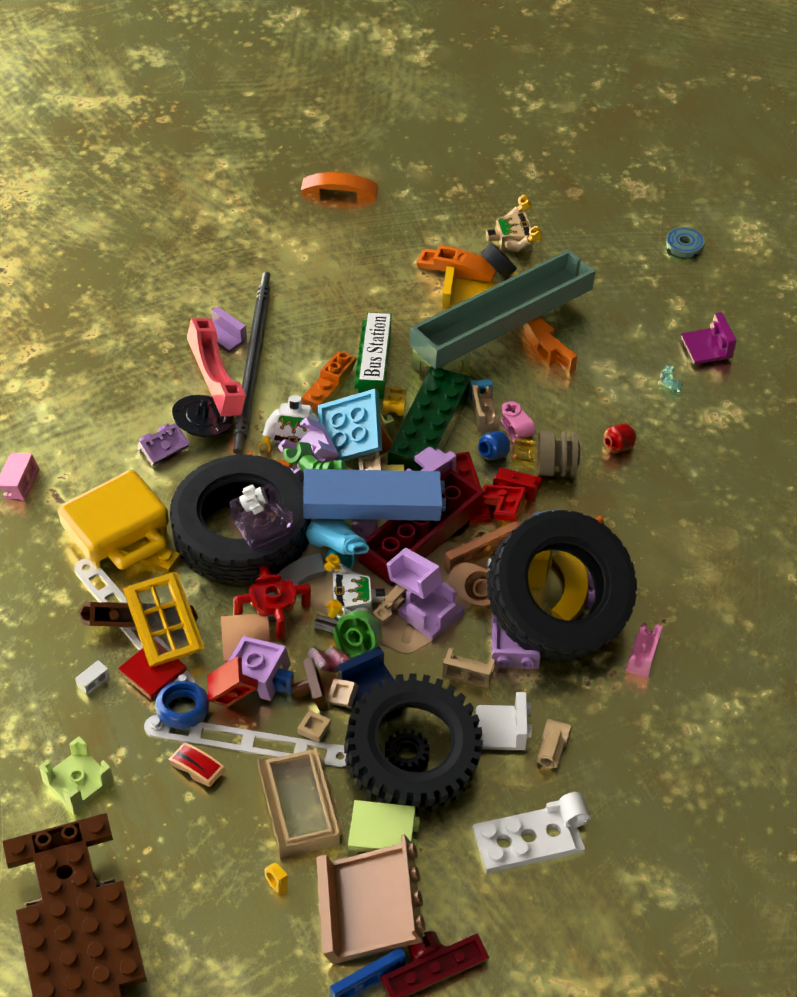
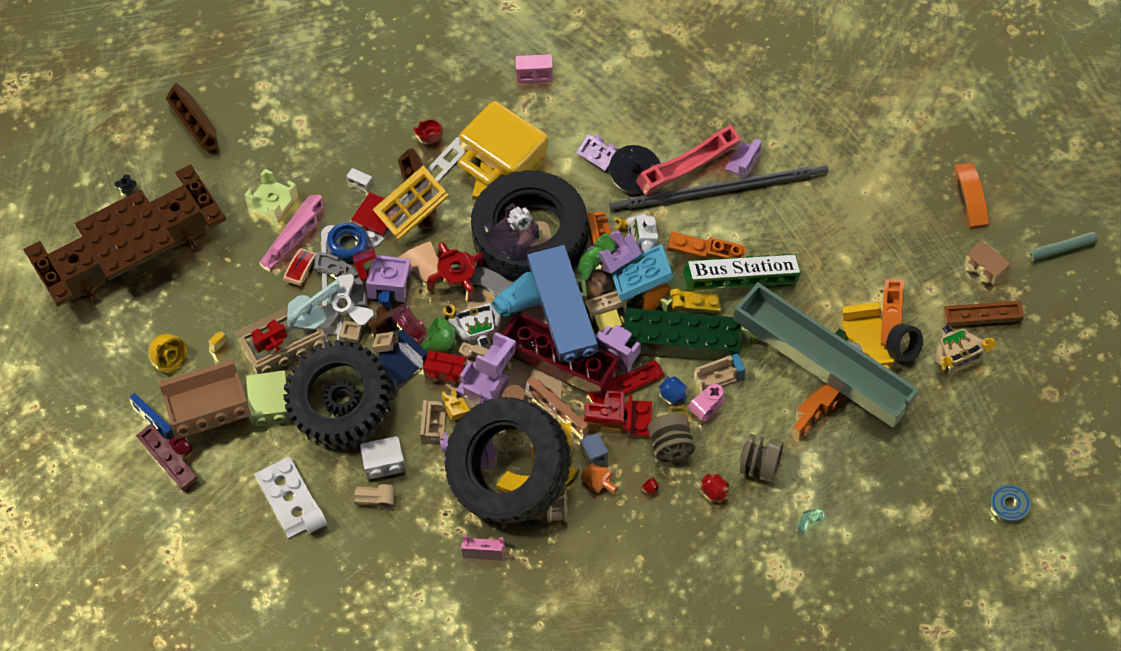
camera: 80 degrees right, 10 degrees up
magenta bracket [681,312,737,364] -> none
none -> yellow cylinder [148,333,187,373]
none -> red hips [251,320,288,353]
none -> bright pink wedge [259,195,325,271]
none -> light aqua piece [287,281,340,330]
none -> light grey tile [314,252,367,308]
none -> white piece [320,274,374,329]
none -> red hair [413,119,443,145]
none -> red brick [423,350,467,385]
none -> yellow plate [441,389,470,421]
none -> red hinge [641,477,659,495]
none -> dark tan wheel [740,433,784,482]
none -> dark orange plate [943,301,1024,326]
none -> medium nougat brick [964,241,1010,287]
none -> sand green piece [1029,232,1097,261]

